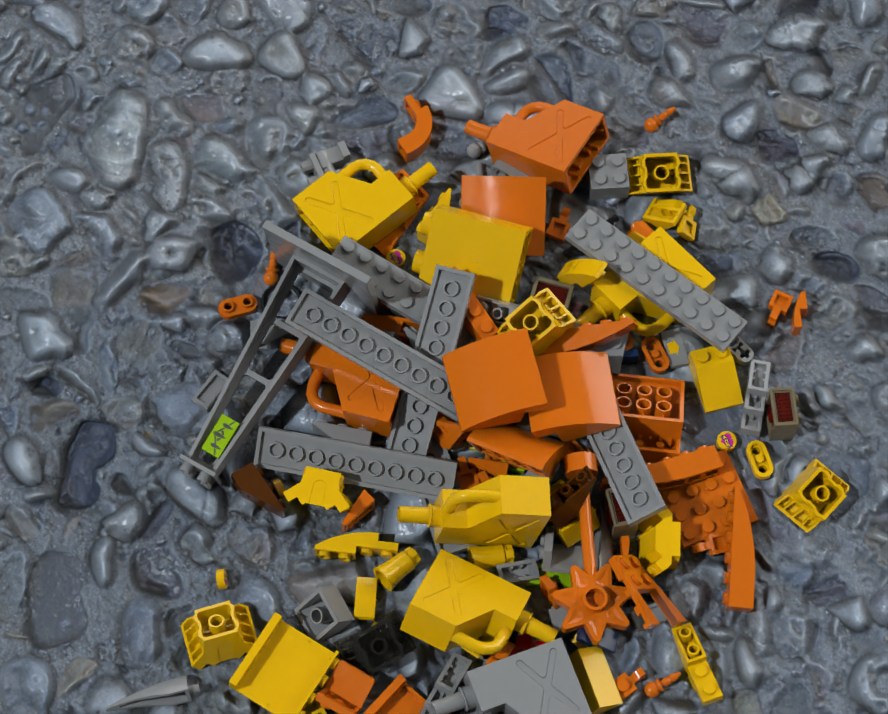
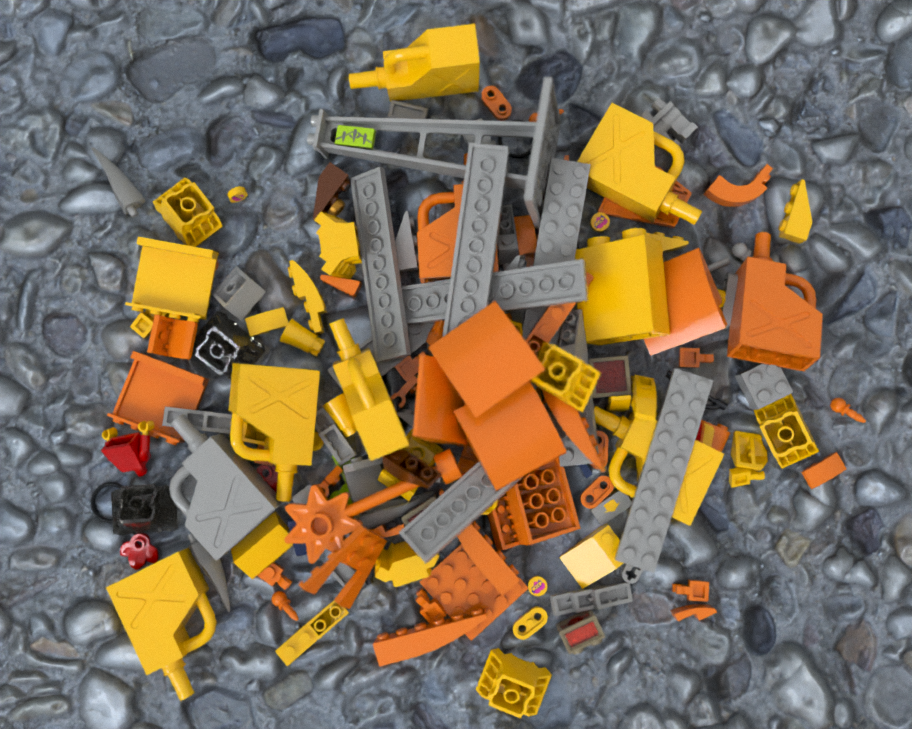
camera: 80 degrees right, 20 degrees up
none -> yellow piece [349,24,480,102]
none -> yellow slope [606,395,631,413]
none -> yellow slope [778,179,812,244]
none -> orange slope [801,452,847,489]

